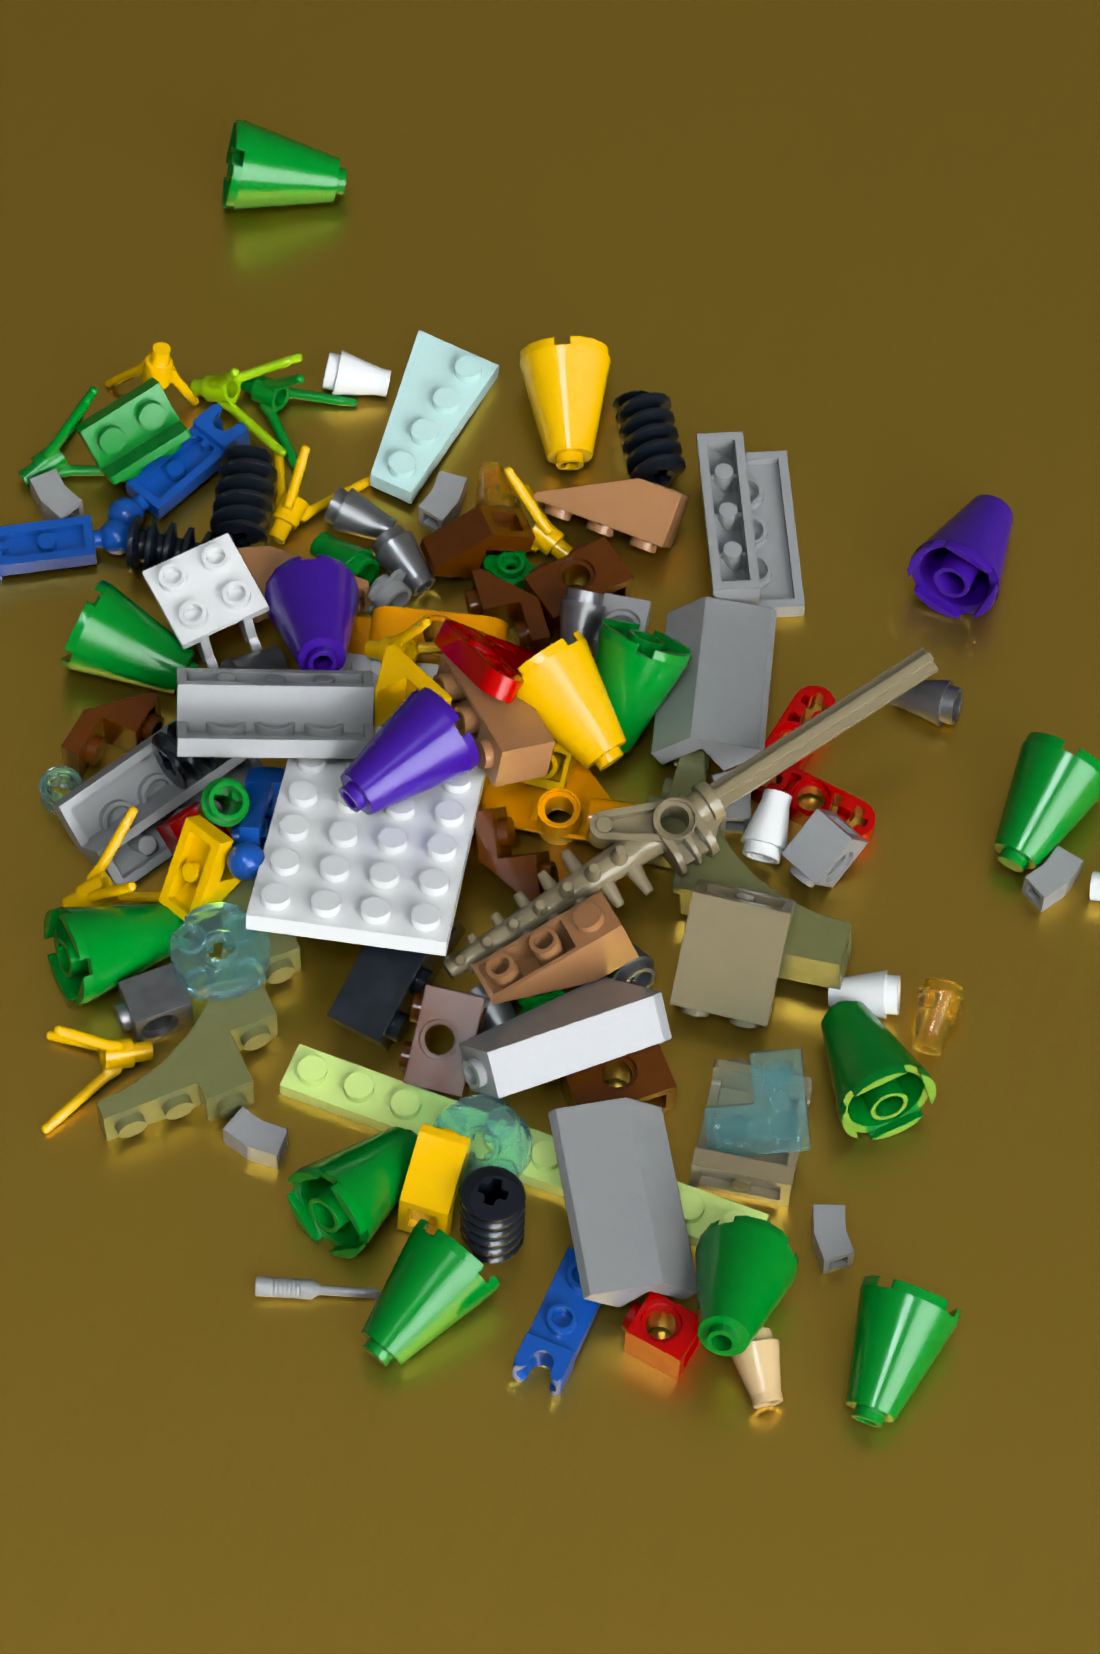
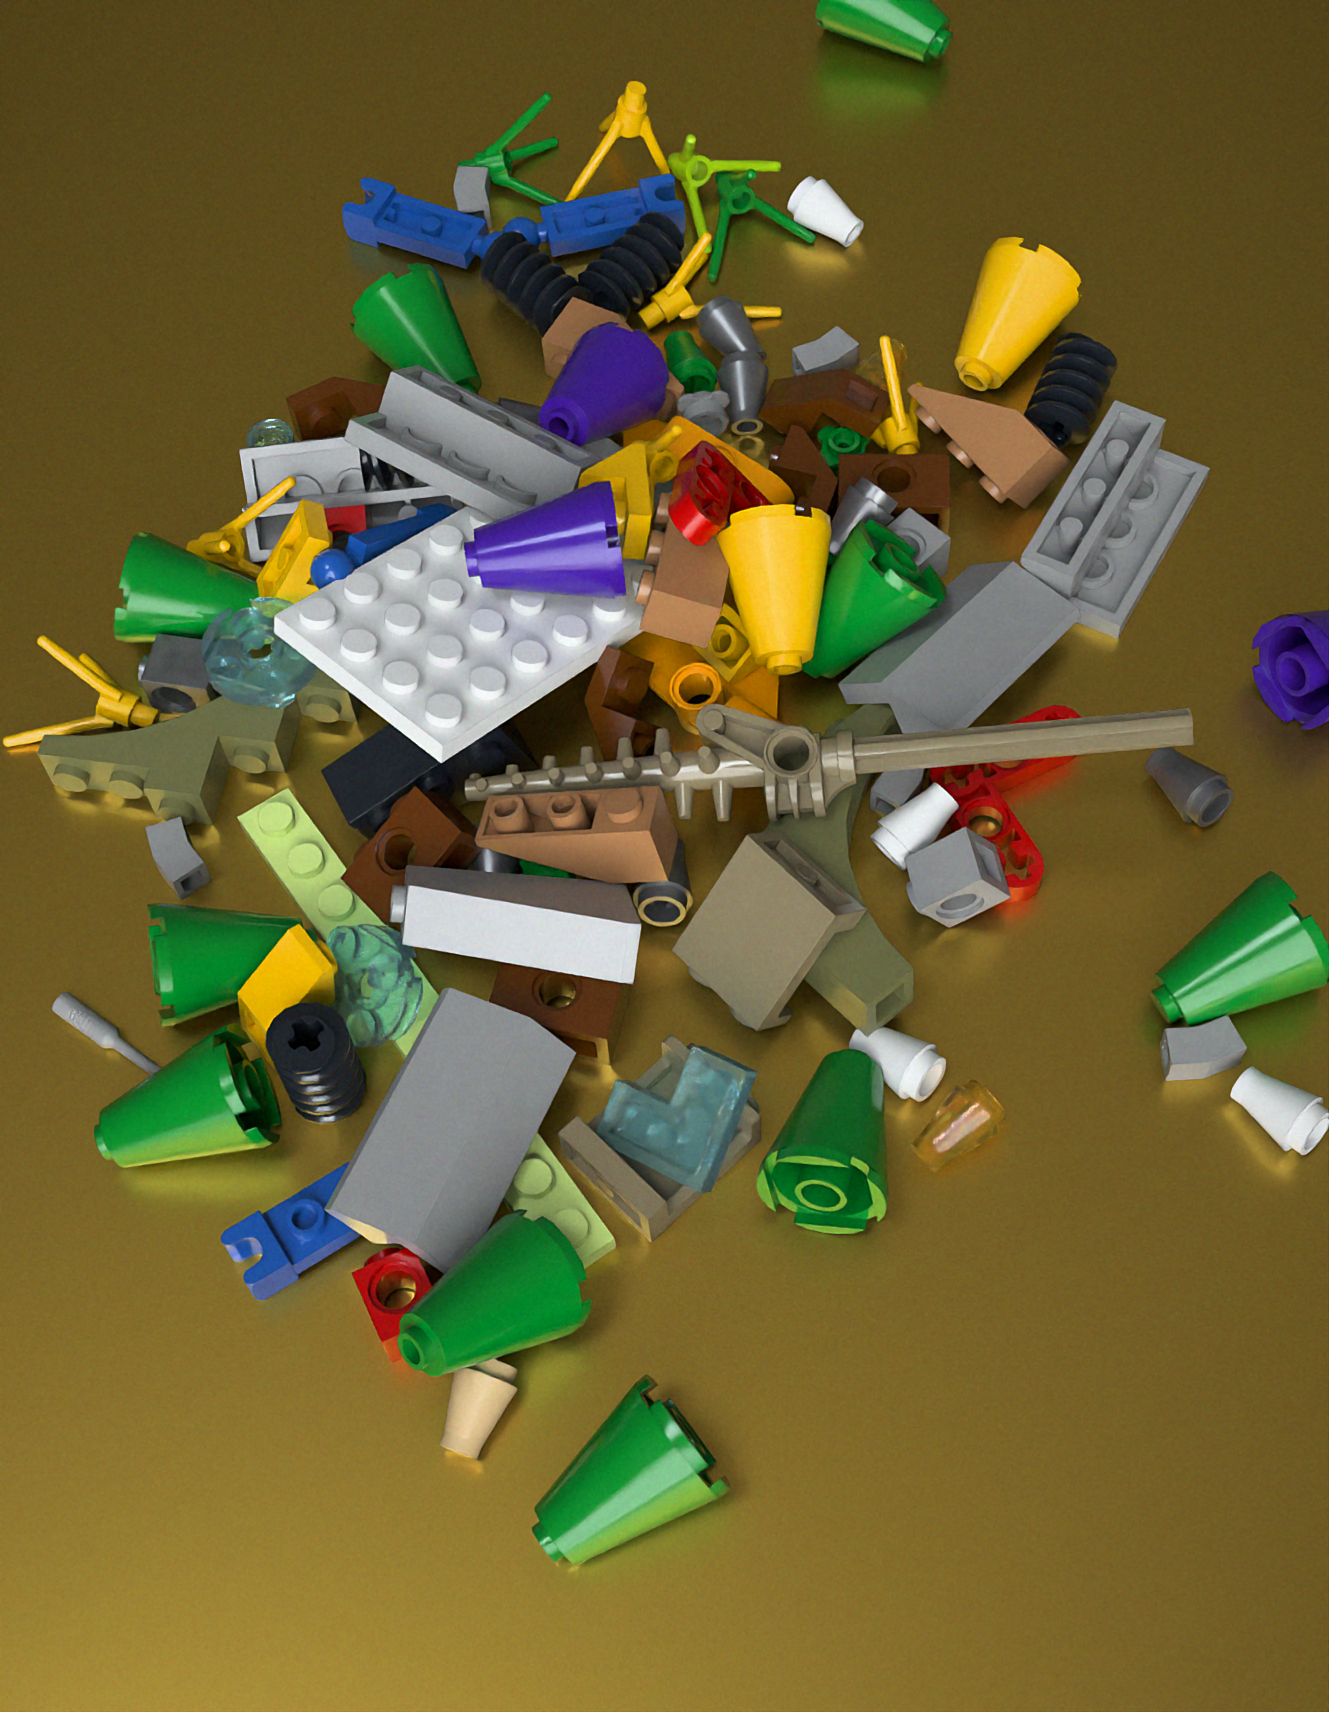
camera: 40 degrees right, 0 degrees up
green bracket [74,378,192,484] -> none
white plate [142,533,269,668] -> none
green cone [198,777,250,827] -> none
light aqua wing [370,330,499,504] -> none
light grey piece [811,1204,855,1274] -> none

